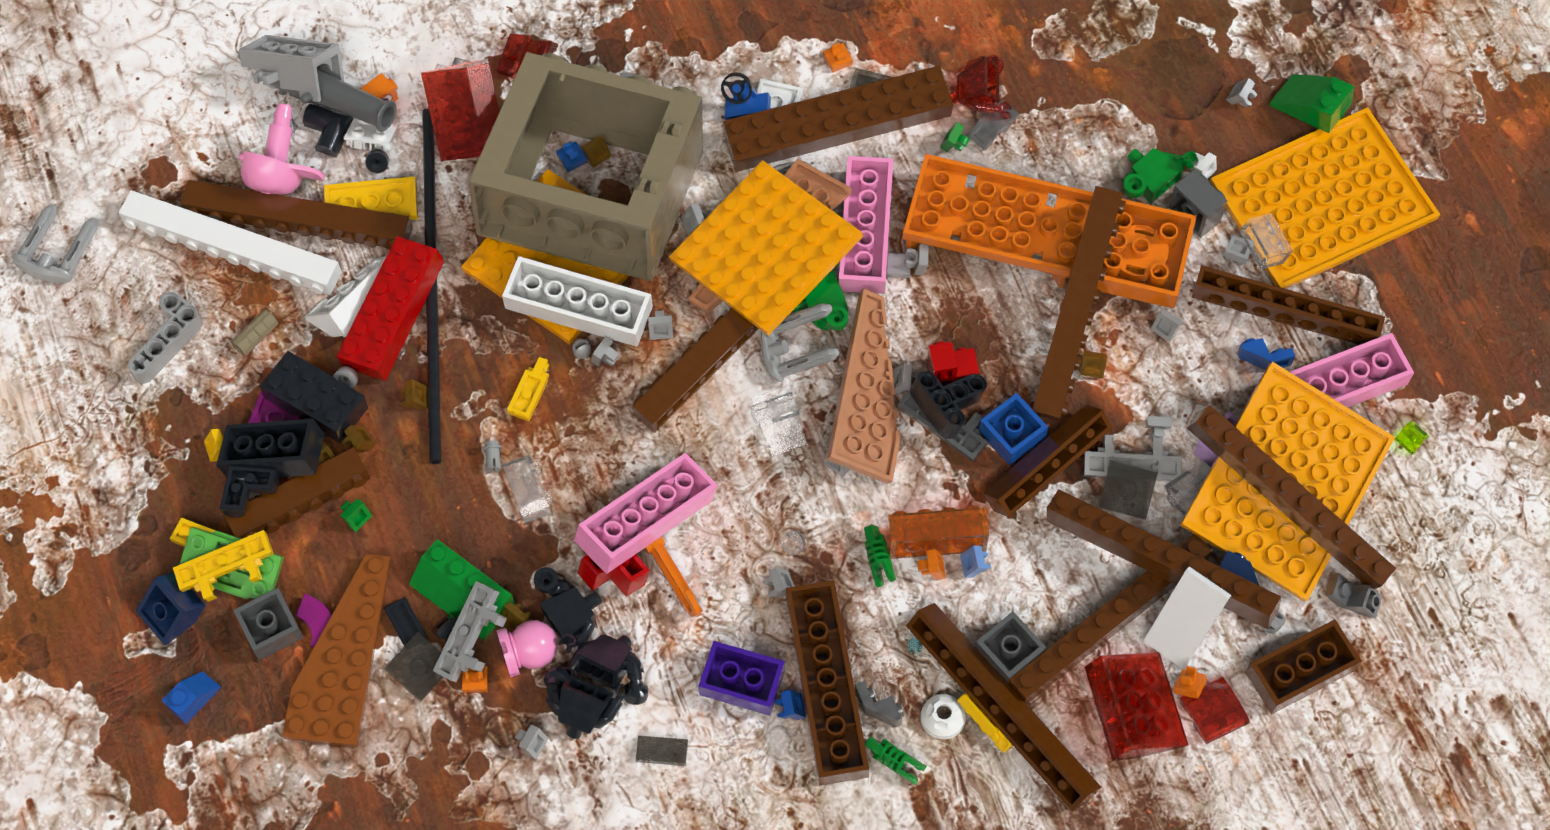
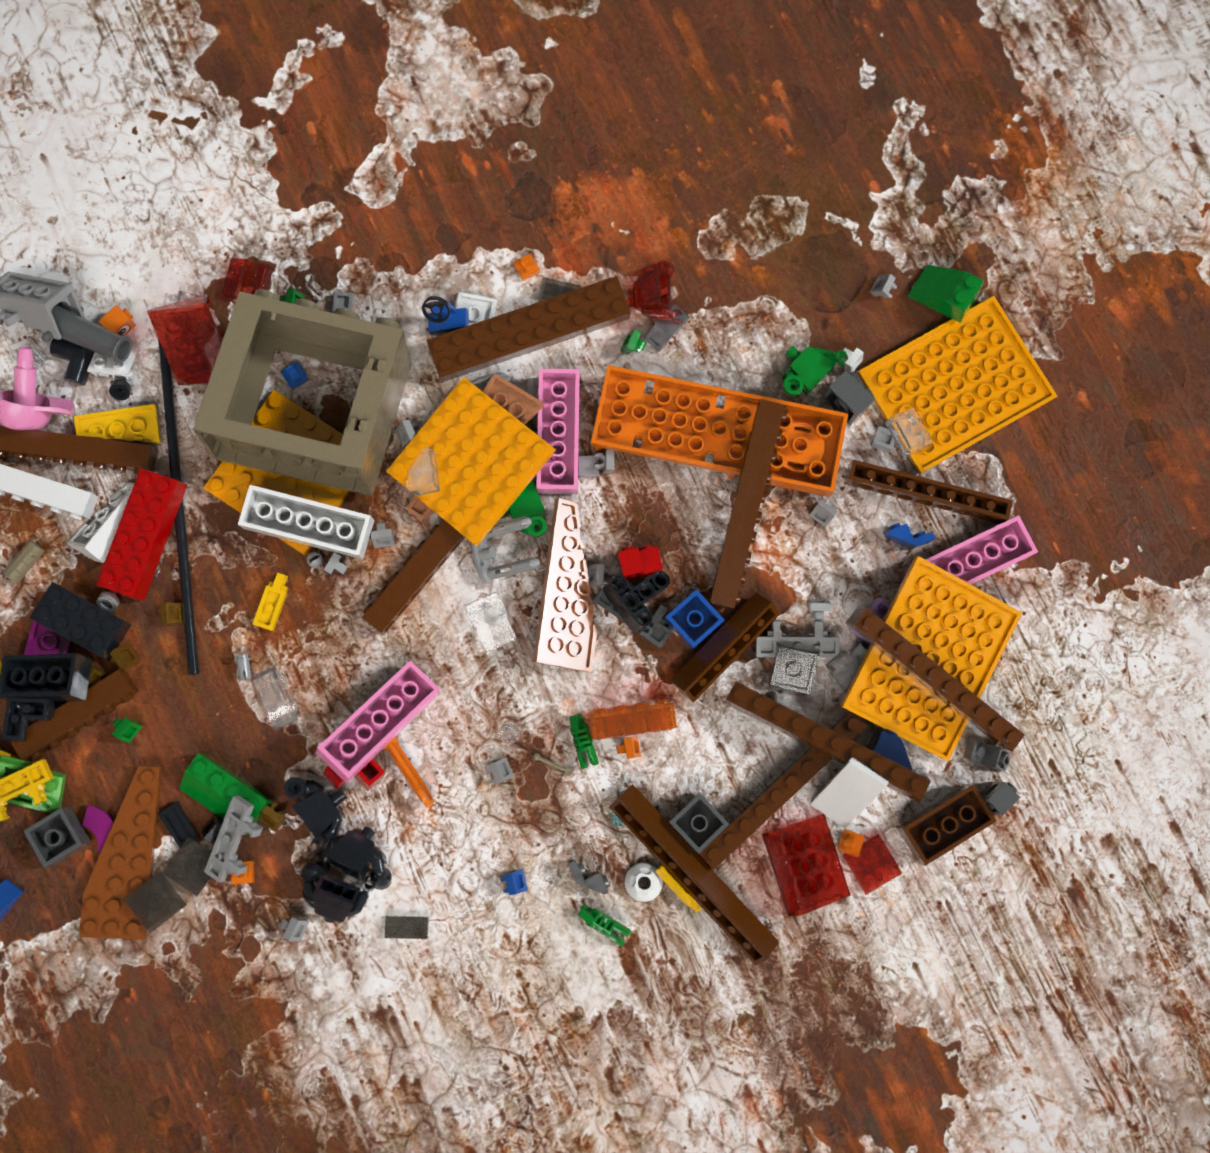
camera: 10 degrees left, 15 degrees up
bright pink tile [496,620,558,677] -> none
pearl gold tile [581,135,612,168] -> none
dark purple brick [698,641,785,716] -> none
reddish brown brick [786,580,869,786] -> none
medium blue tile [960,545,991,578] -> none
pearl gold tile [1080,350,1107,378] -> none
clear neon green tile [1394,421,1429,455] -> none
none -> clear smoke tile [124,871,187,933]
none -> clear slope [406,447,440,496]
none -> dark tan hinge [532,753,573,776]
none -> dark grey brick [980,782,1021,816]

